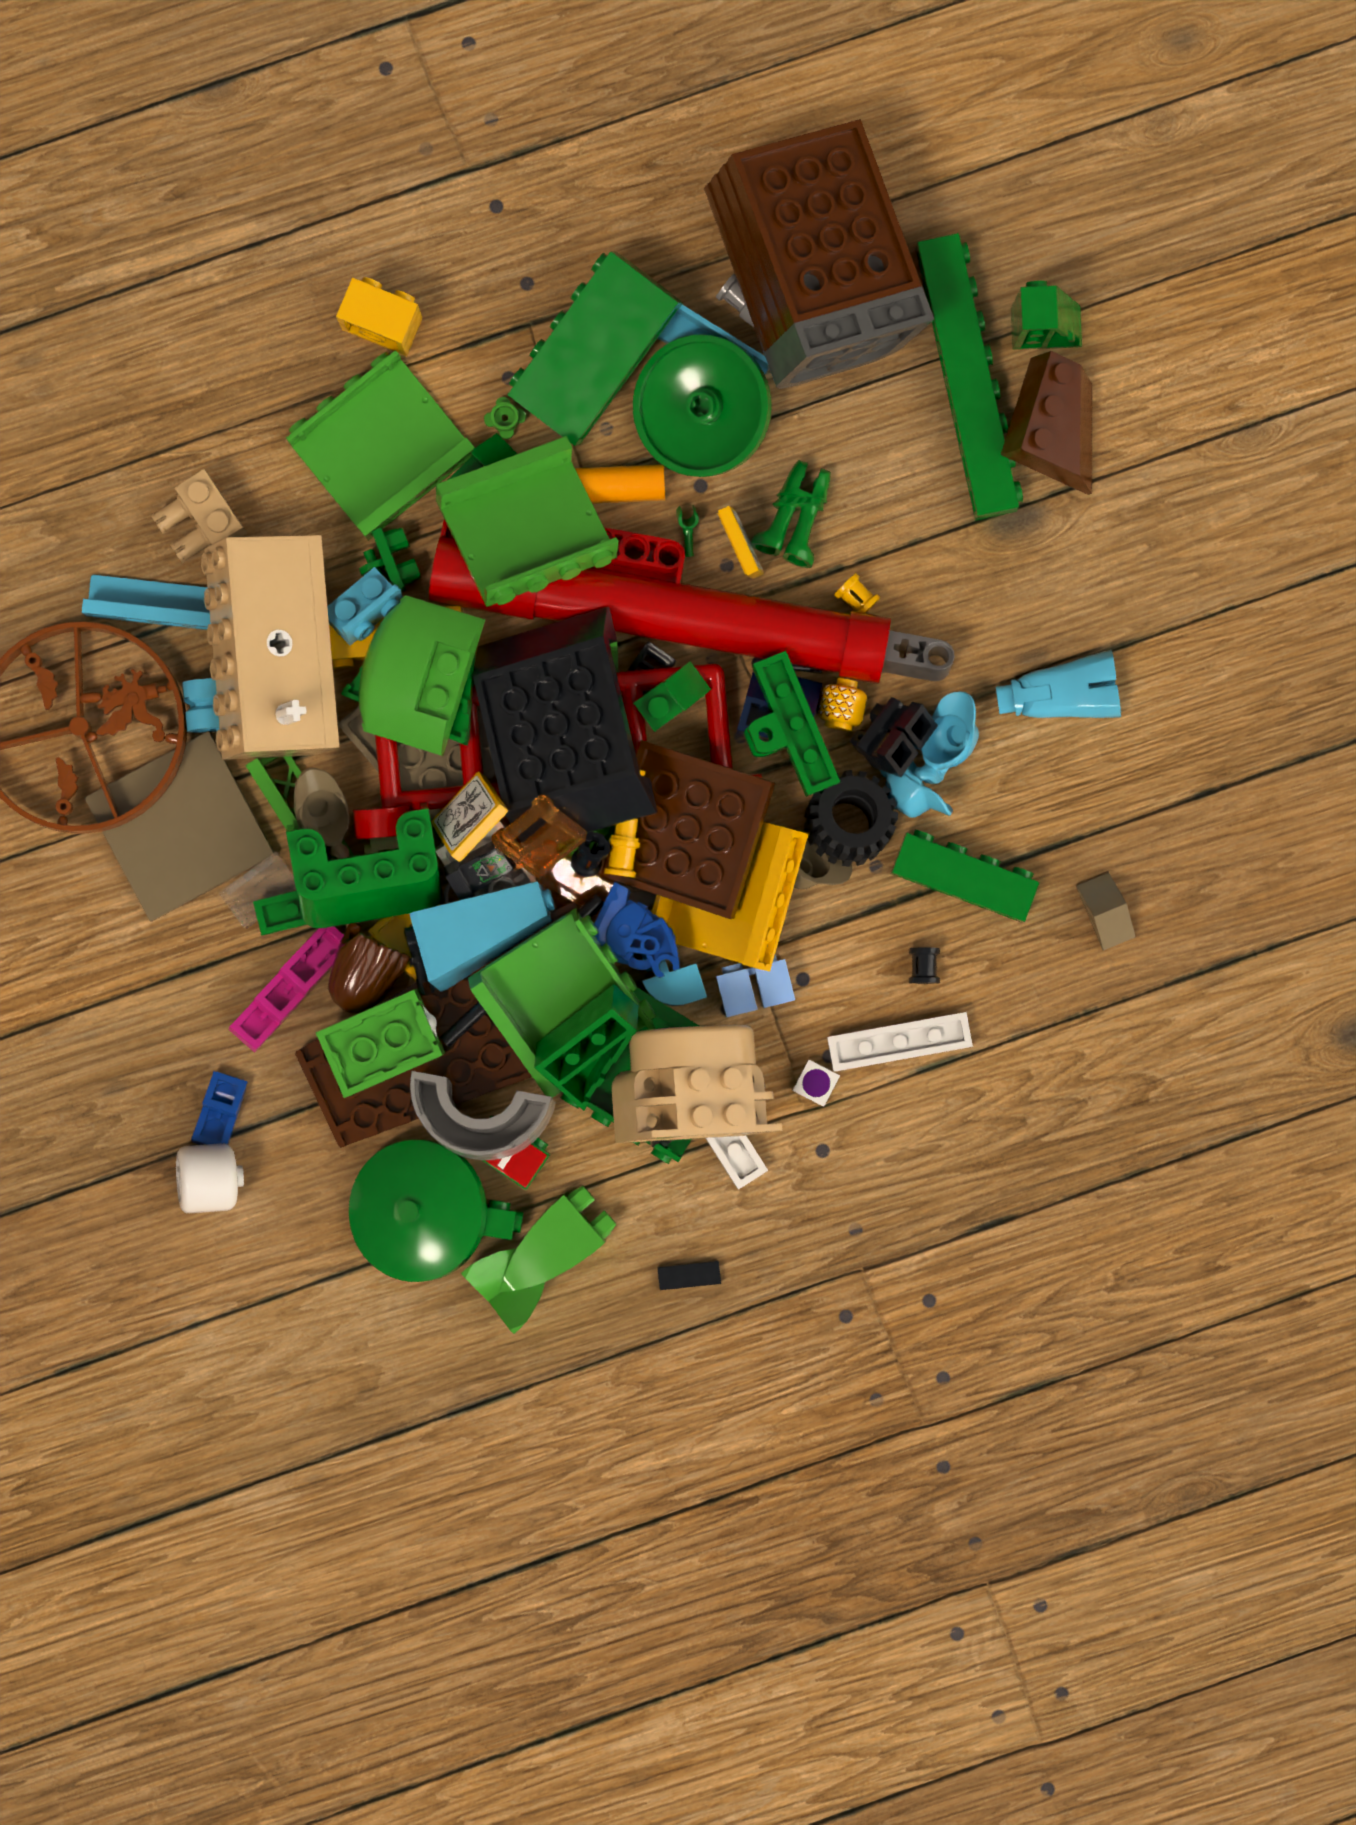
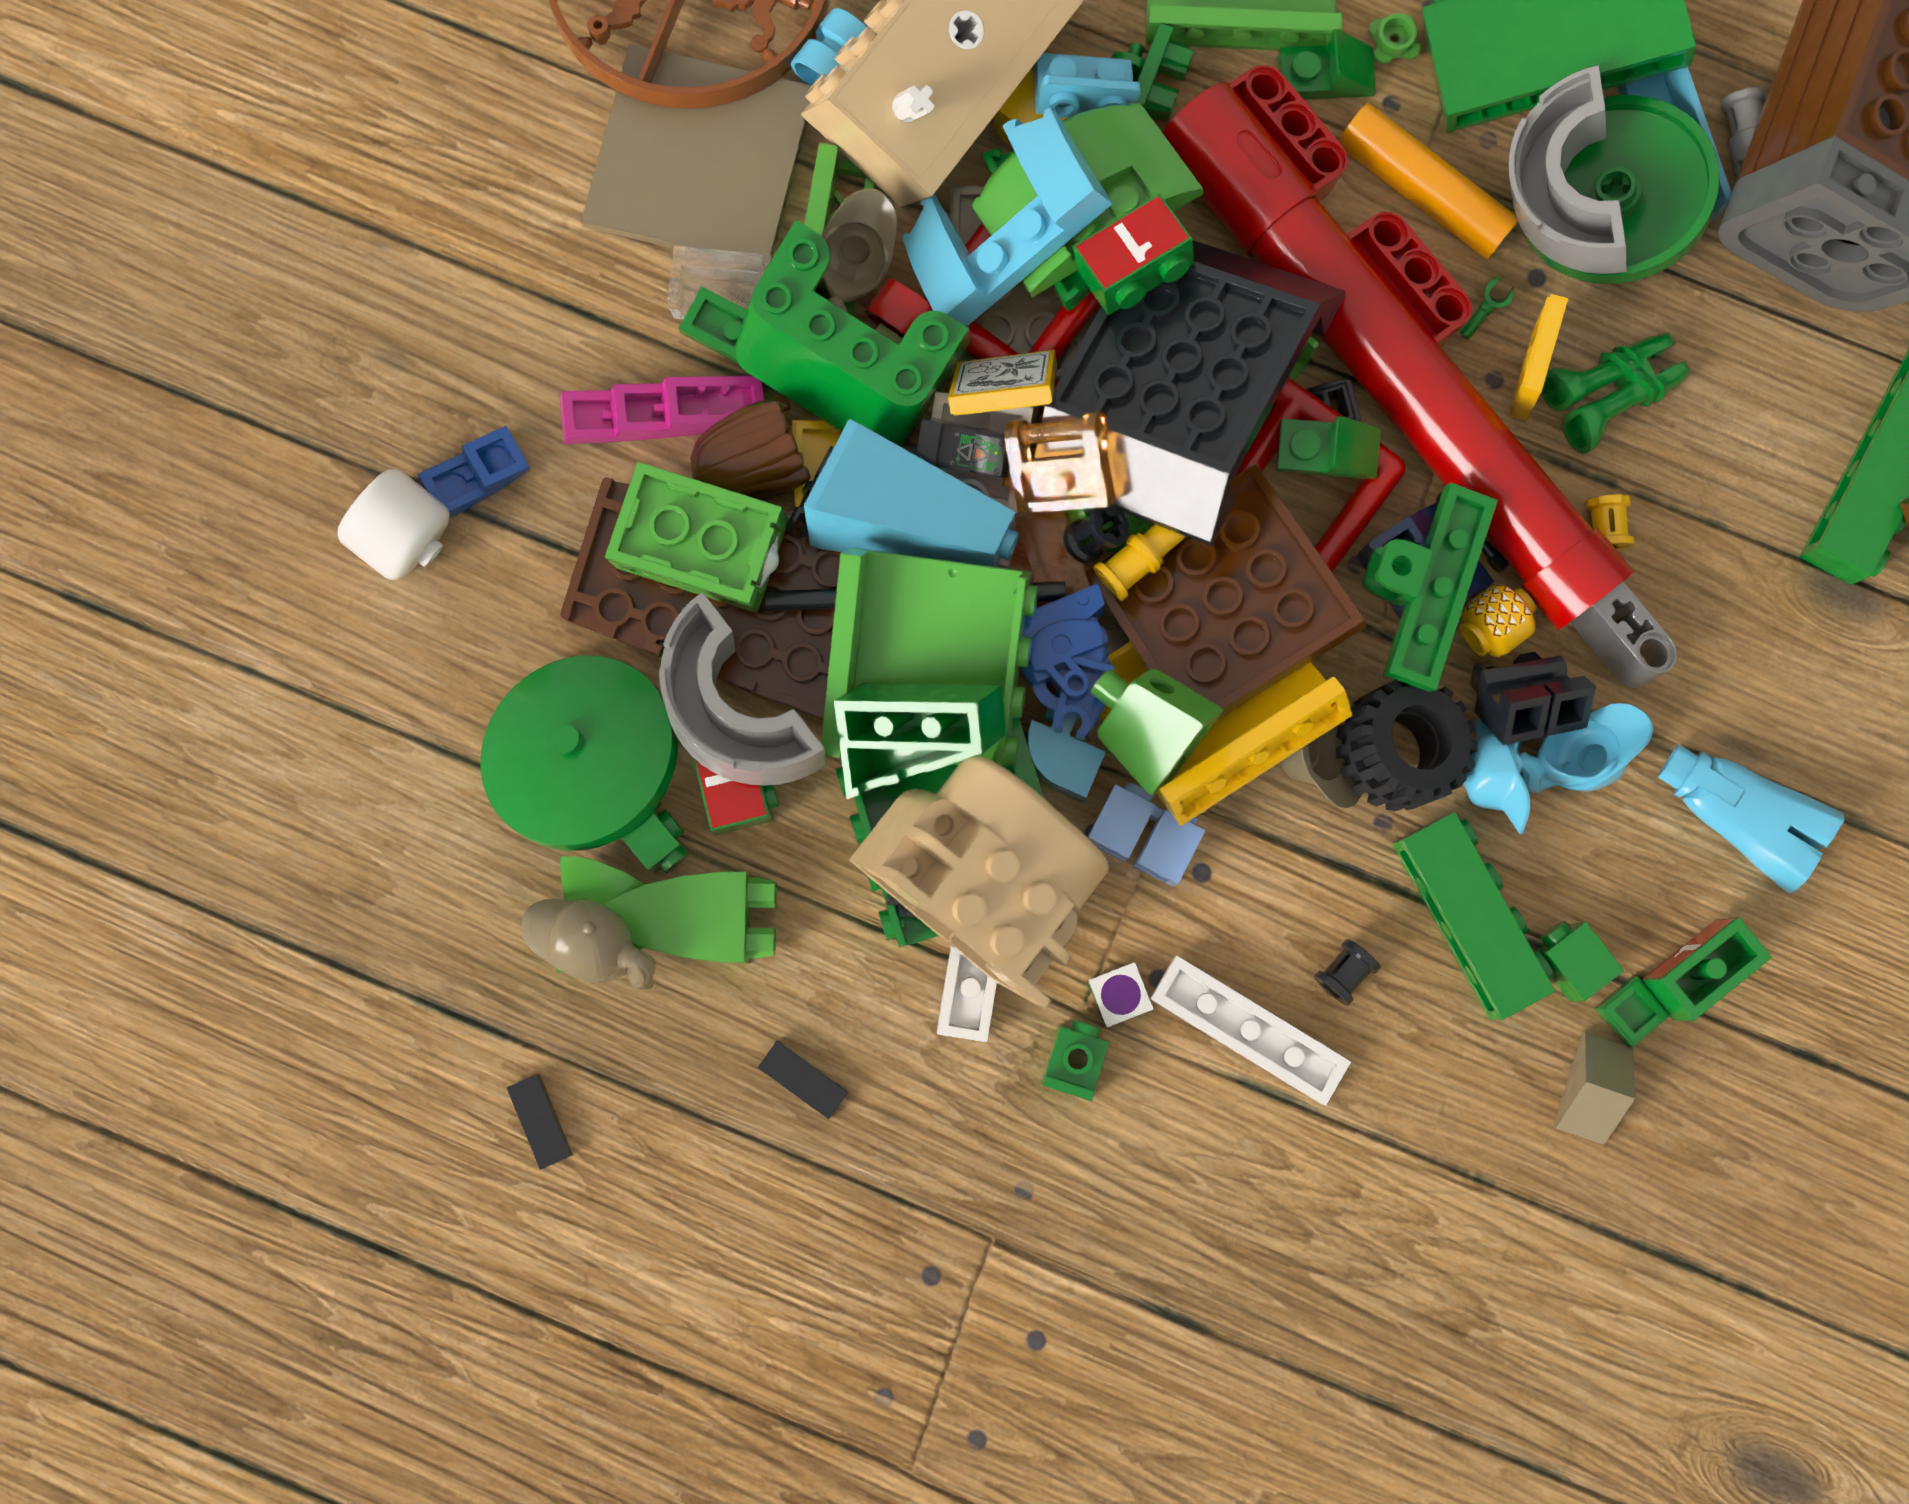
camera: 45 degrees right, 5 degrees down
bright green panel [436,436,619,607] -> none
none -> black piece [507,1074,573,1170]
none -> dark tan hair [522,899,656,989]
none -> medium azure wedge [902,108,1113,327]
none -> green brick [1041,1020,1109,1101]
none -> brick [1072,193,1194,316]
none -> bright green torso [1091,669,1224,796]
none -> light grey brick [1508,65,1626,274]
none -> green brick [1535,921,1624,1002]
none -> green tile [1595,976,1671,1047]
none -> green brick [1641,917,1772,1021]

